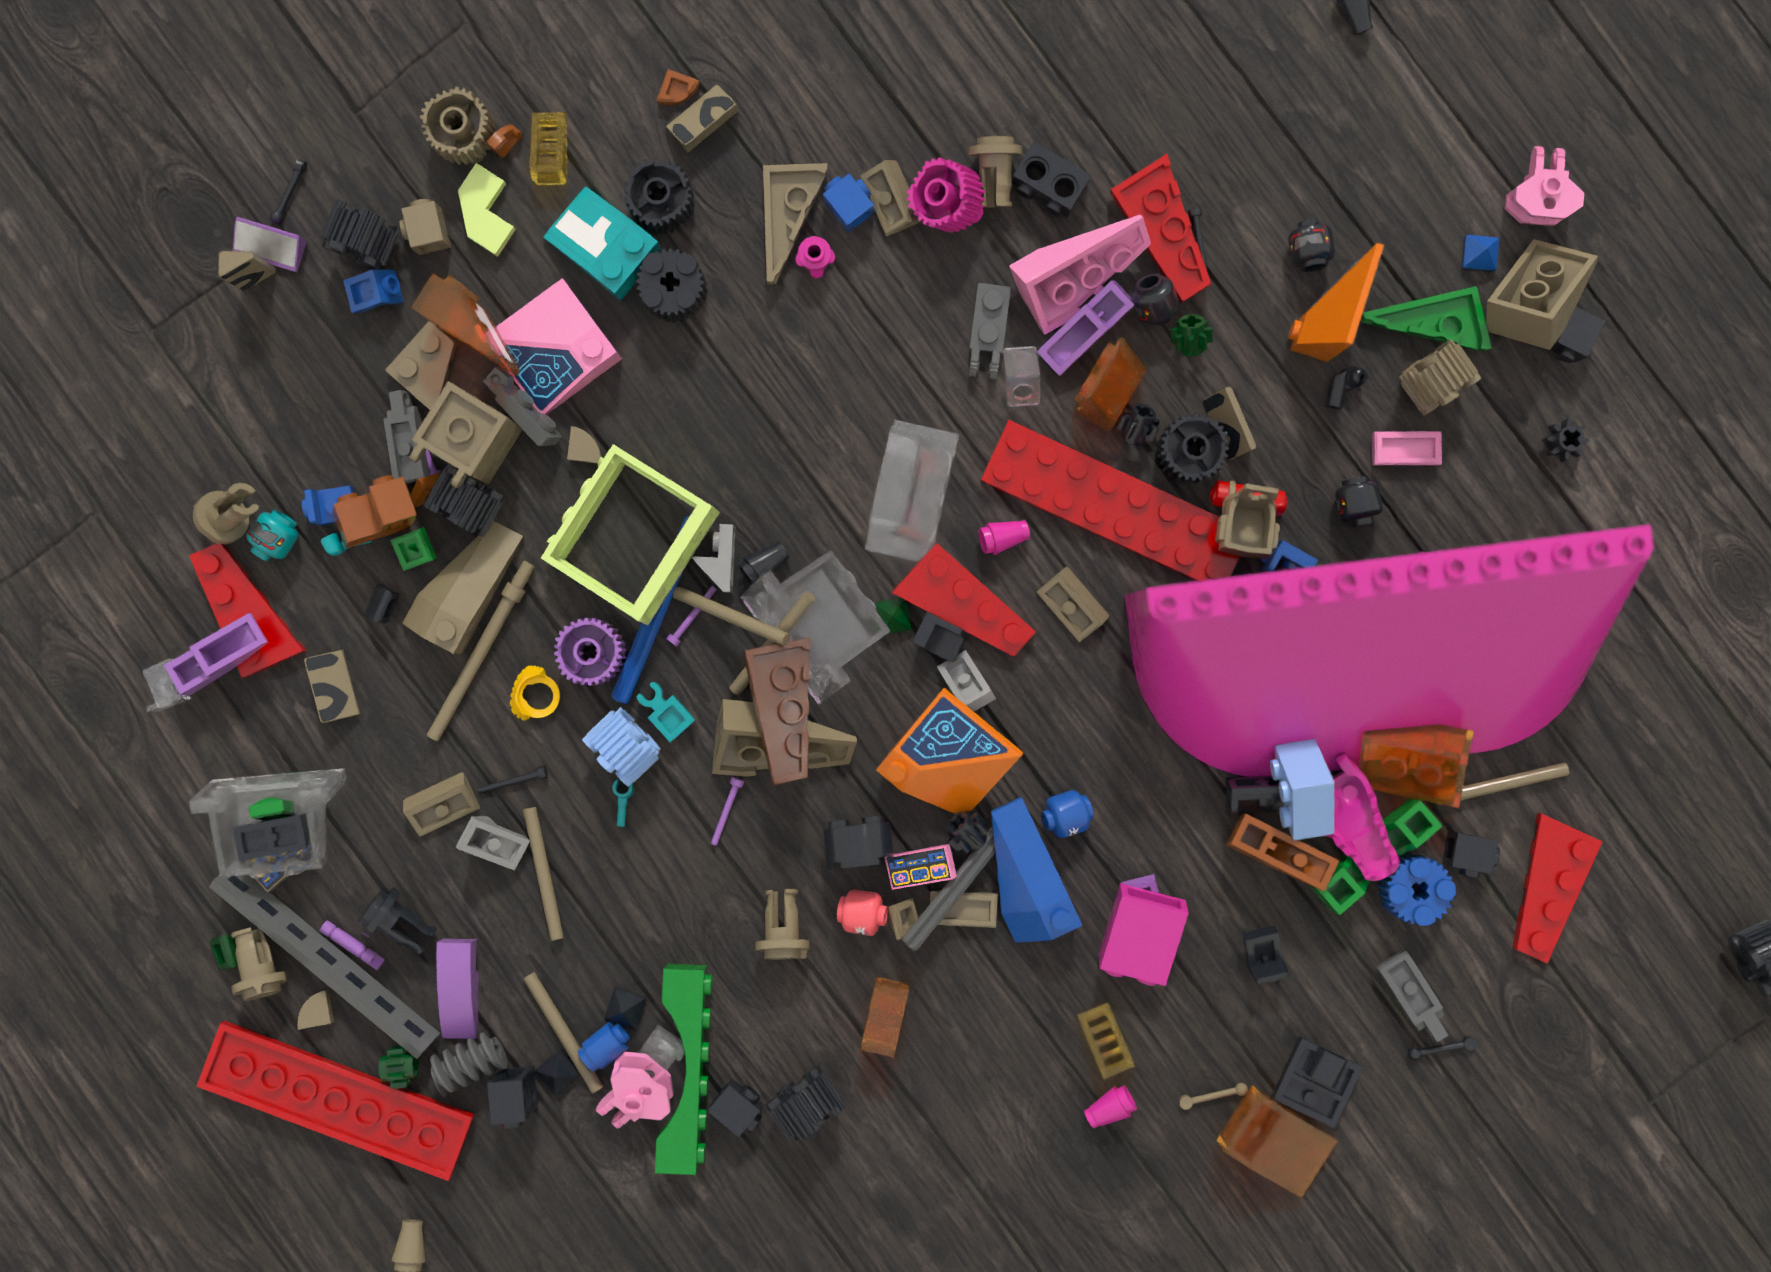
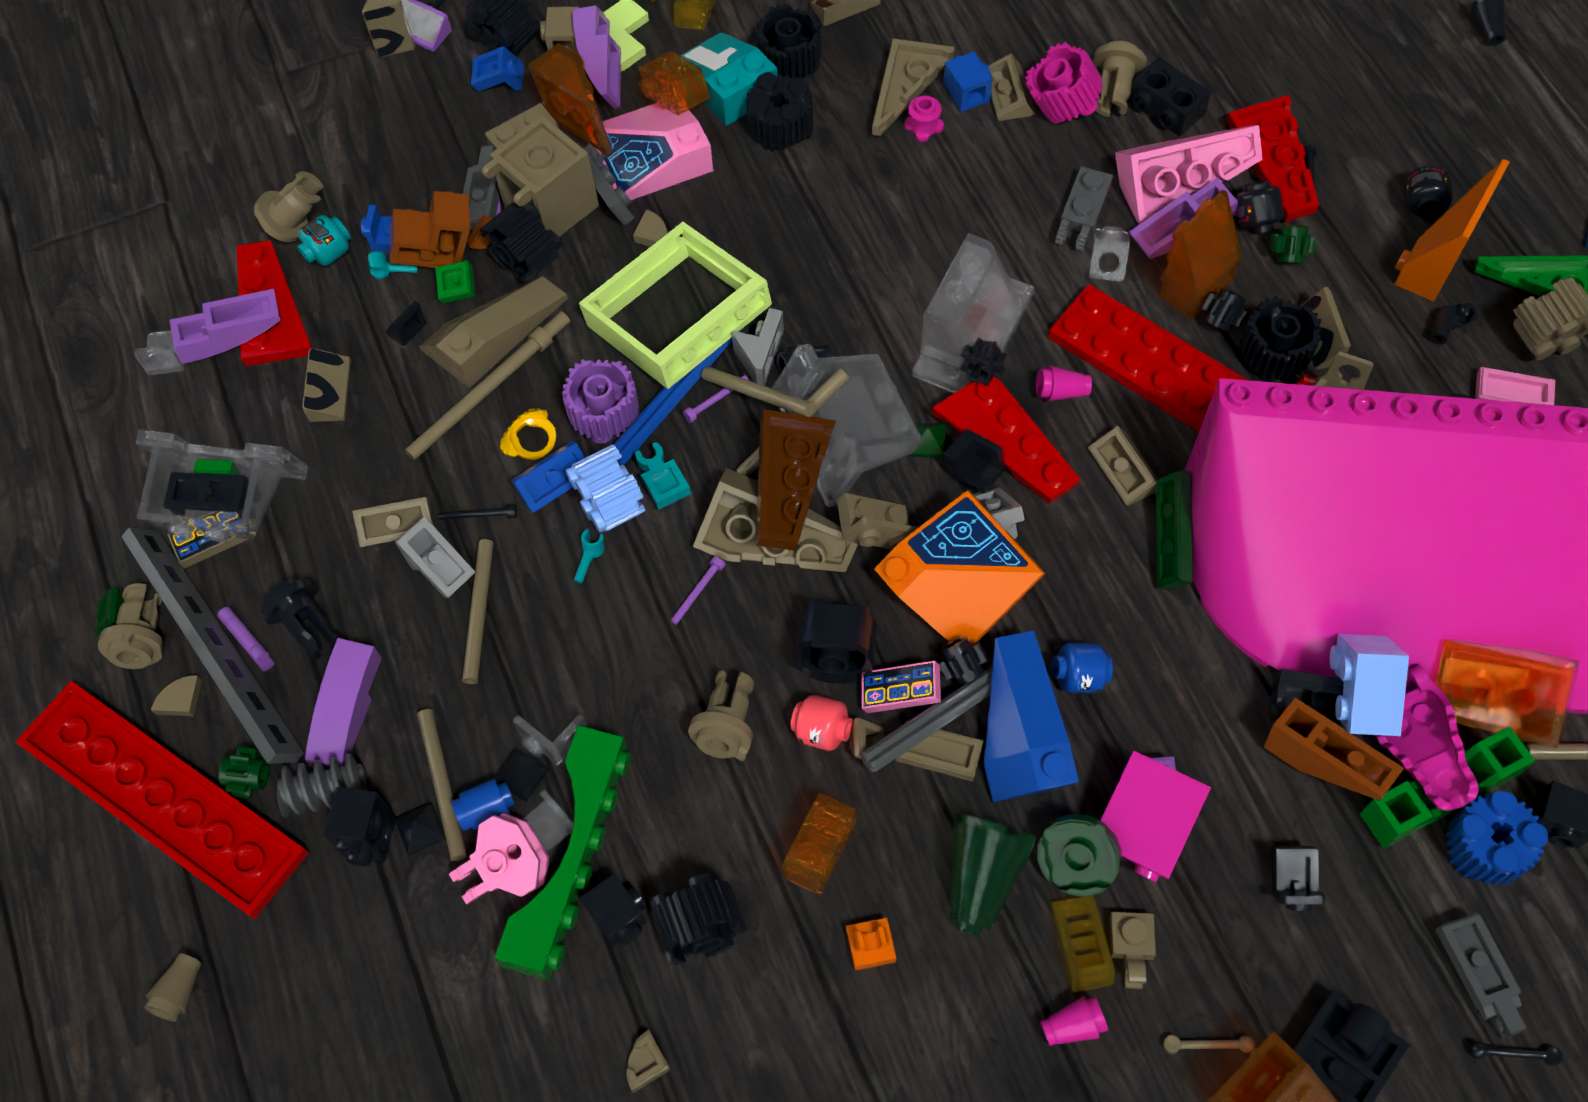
camera: 15 degrees right, 25 degrees down
none -> blue plate [511,441,585,513]
none -> clear bracket [513,714,588,765]
none -> medium lavender slope [573,5,621,109]
none -> dark tan tile [627,1030,671,1093]
none -> clear orange brick [638,50,711,116]
none -> dark tan bracket [837,493,919,551]
none -> orange tile [846,918,896,971]
none -> clear green cone [950,815,1037,936]
none -> black gear [959,337,1007,386]
none -> dark green tile [1037,814,1122,897]
none -> dark tan plate [1109,912,1156,989]
none -> dark green tile [1156,470,1192,590]

